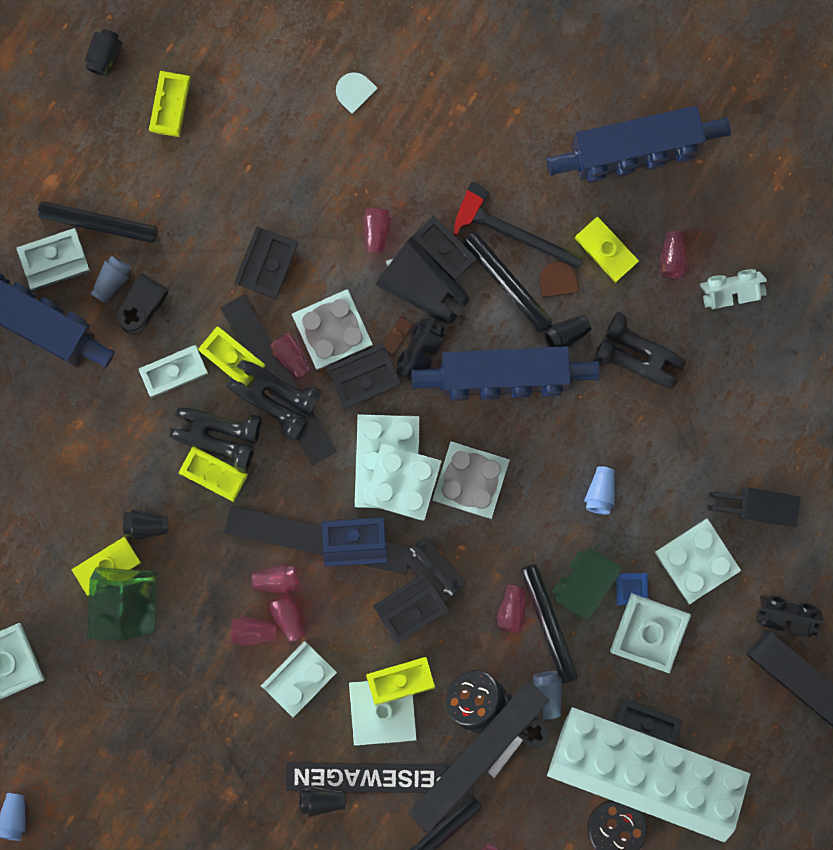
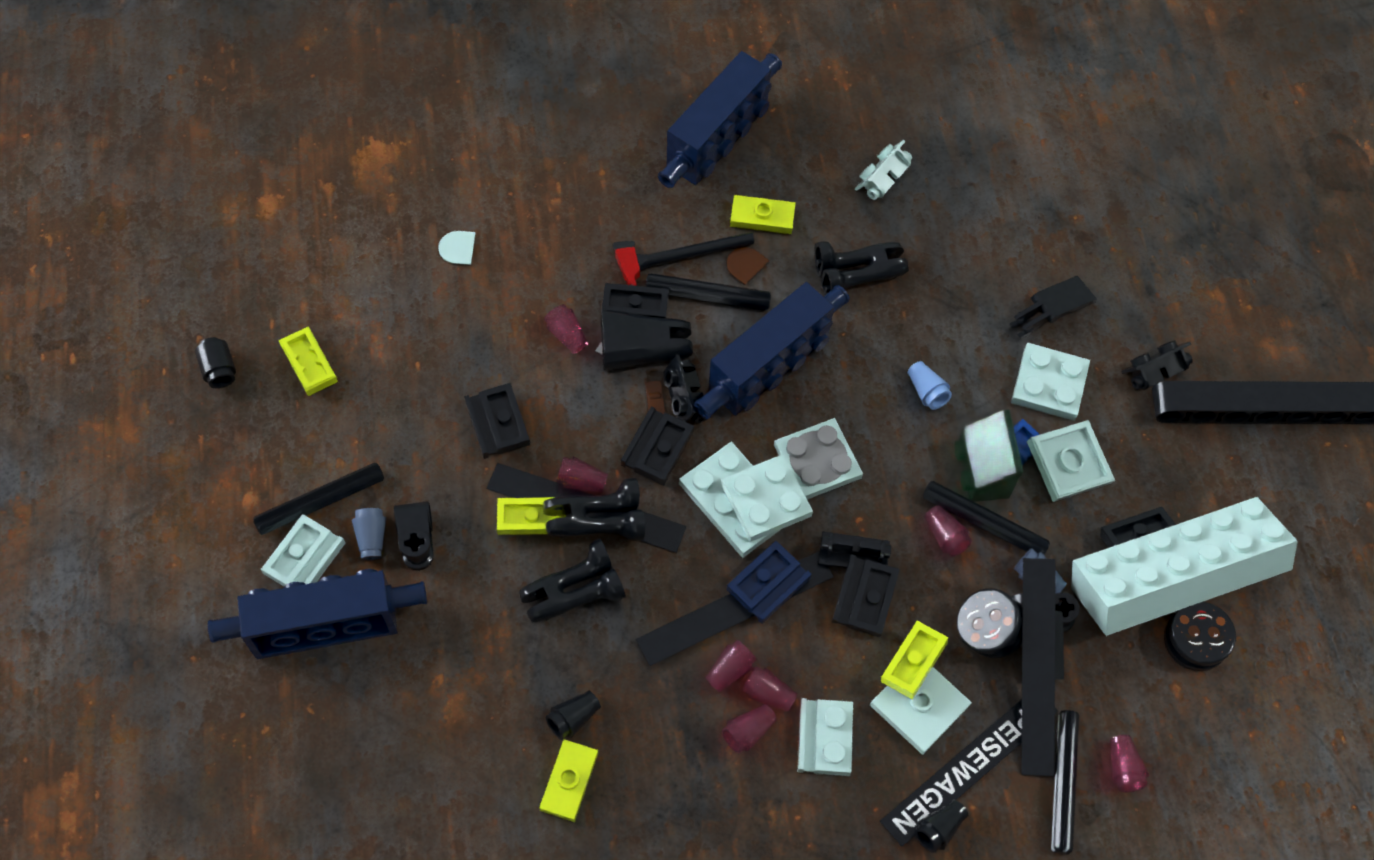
camera: 40 degrees left, 20 degrees down
clear green slope [87,567,158,641] -> none
light aqua plate [139,345,208,398] -> none
neon yellow plate [179,447,248,502] -> none
light grey piece [292,289,373,371] -> none
black cone [544,315,592,348] -> none
clear pink cone [658,231,689,279] -> none

